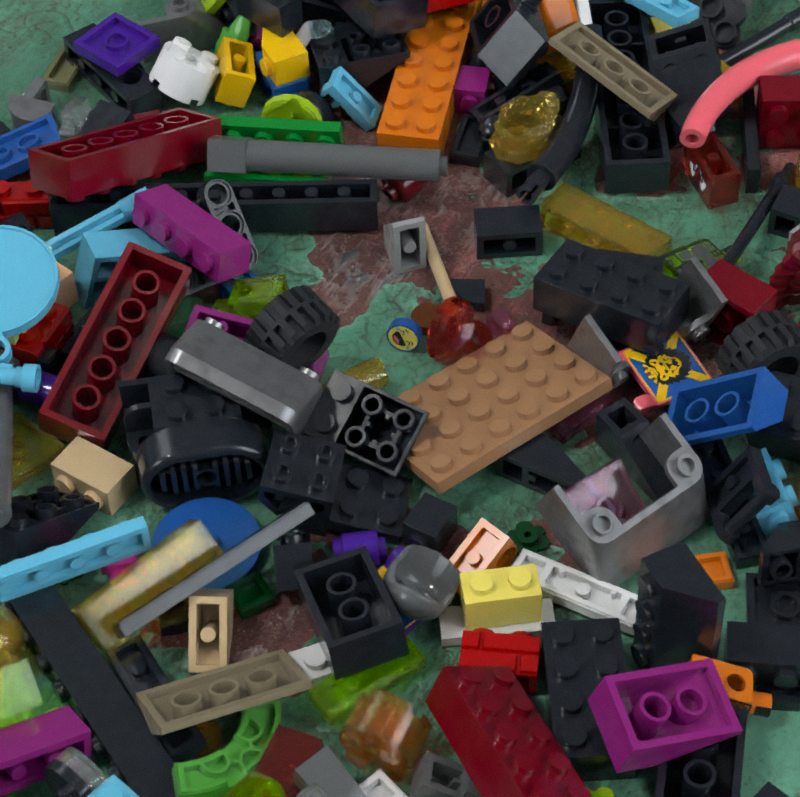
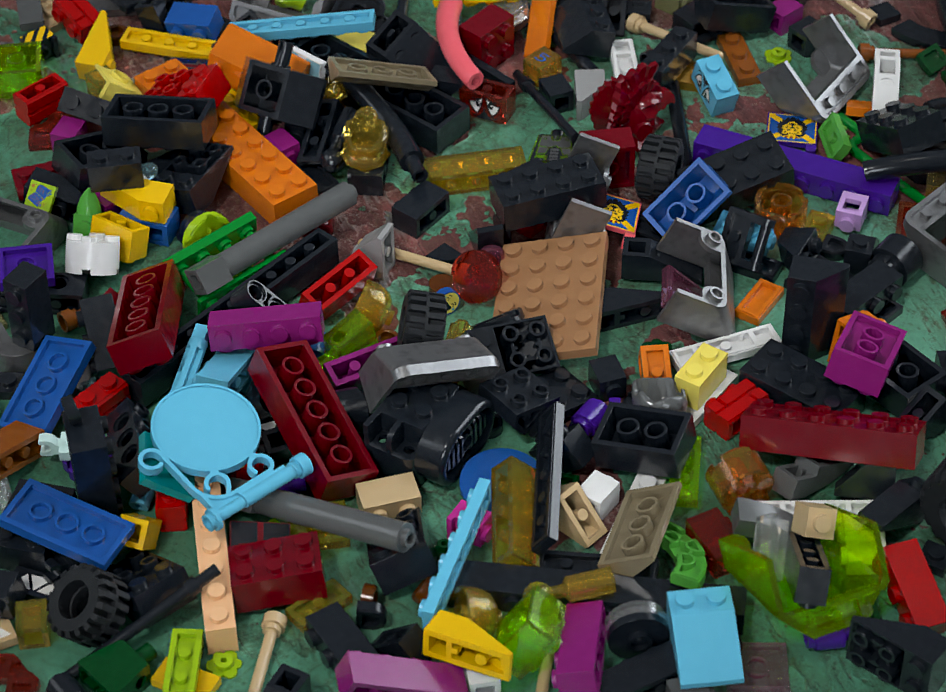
camera: 50 degrees left, 5 degrees down
clear plate [59,96,93,137] -> none
medium azure plate [320,66,382,132] -> none
none -> black brick [2,261,56,352]
none -> red brick [299,249,378,321]
none -> clear yellow cylinder [346,279,395,336]
none -> black slope [468,224,504,262]
none -> black tile [470,307,525,329]
none -> clear yellow piece [523,566,616,612]
none -> white brick [581,470,620,520]

